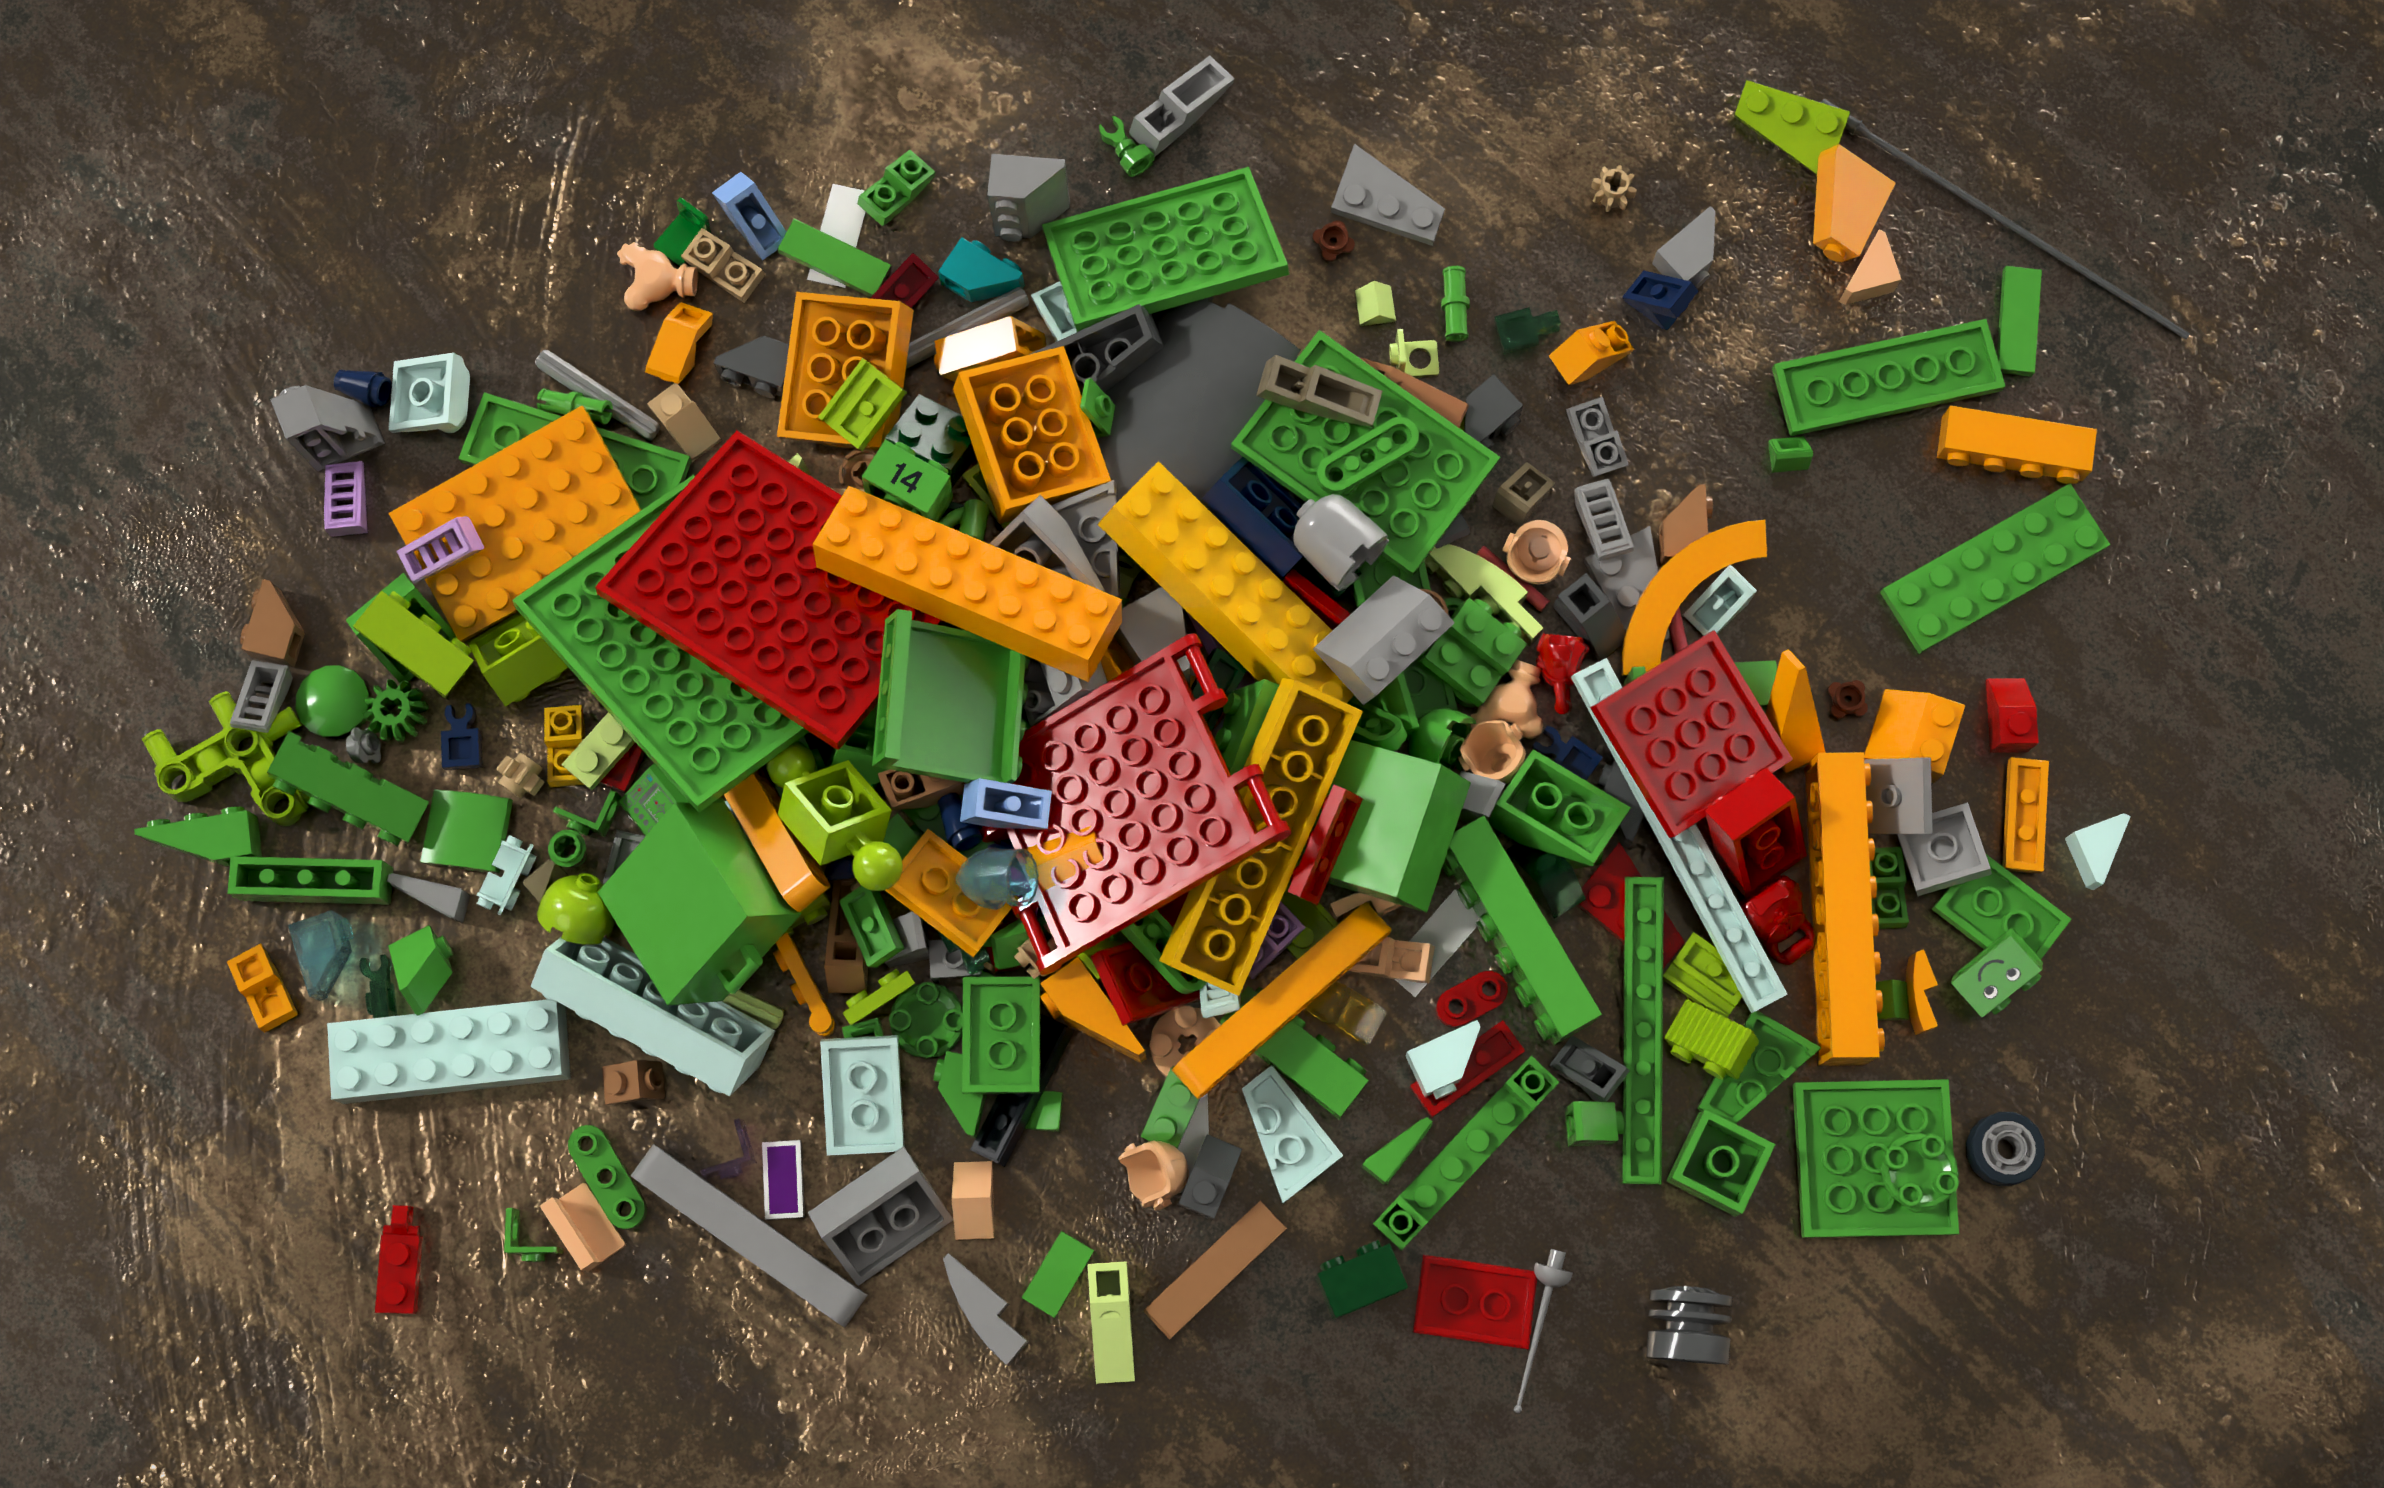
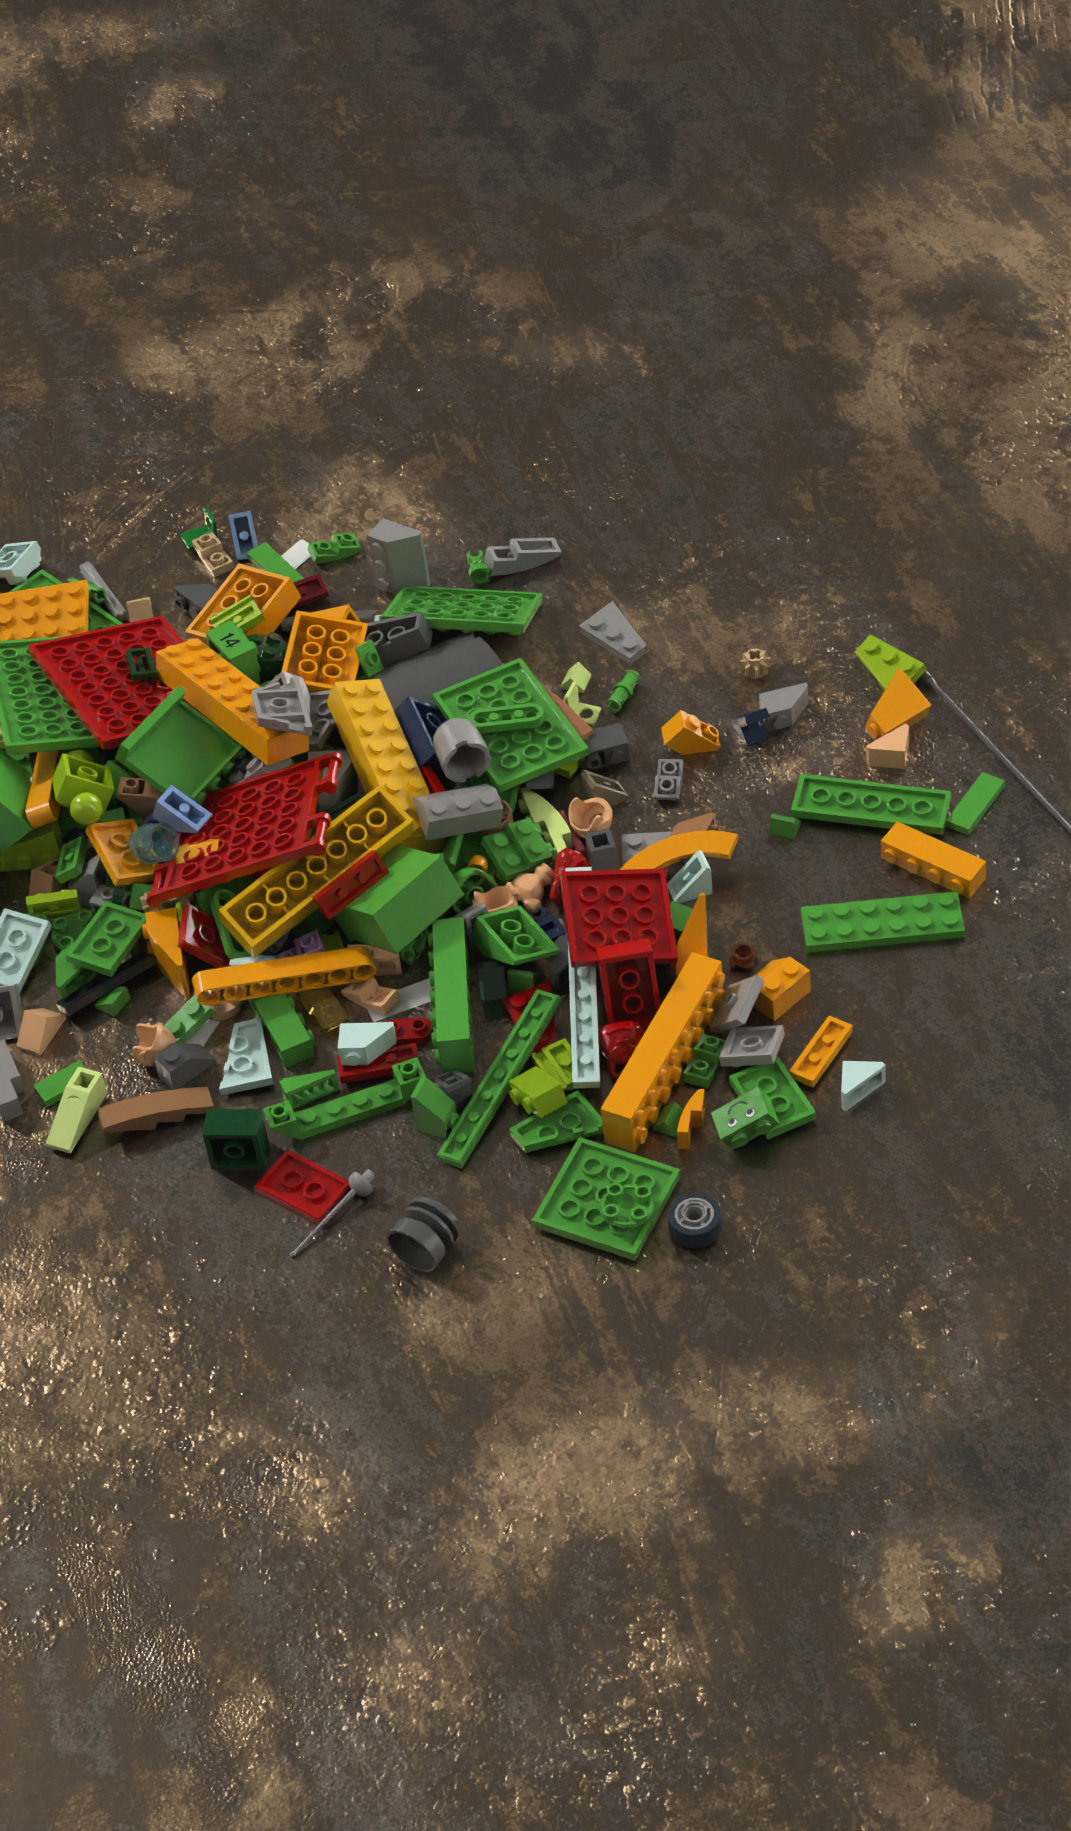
camera: 30 degrees right, 30 degrees down
light nougat animal [617,242,698,311] -> none
light orange slope [645,302,713,384] -> none
light orange plate [773,933,836,1037] -> none
teal slope [938,237,1025,302] -> none
dark tan slope [1256,355,1383,427] -> none
copper plate [1313,220,1355,261] -> none
clear green plate [1494,307,1561,354] -> none
light grey slope [1575,479,1634,561] -> none
bright green brick [1666,1109,1776,1217] -> none
red slope [1986,678,2039,753] -> none
none -> dark green tile [125,647,157,683]
none -> light grey wing [251,676,312,736]
none -> light orange hinge [467,855,488,873]

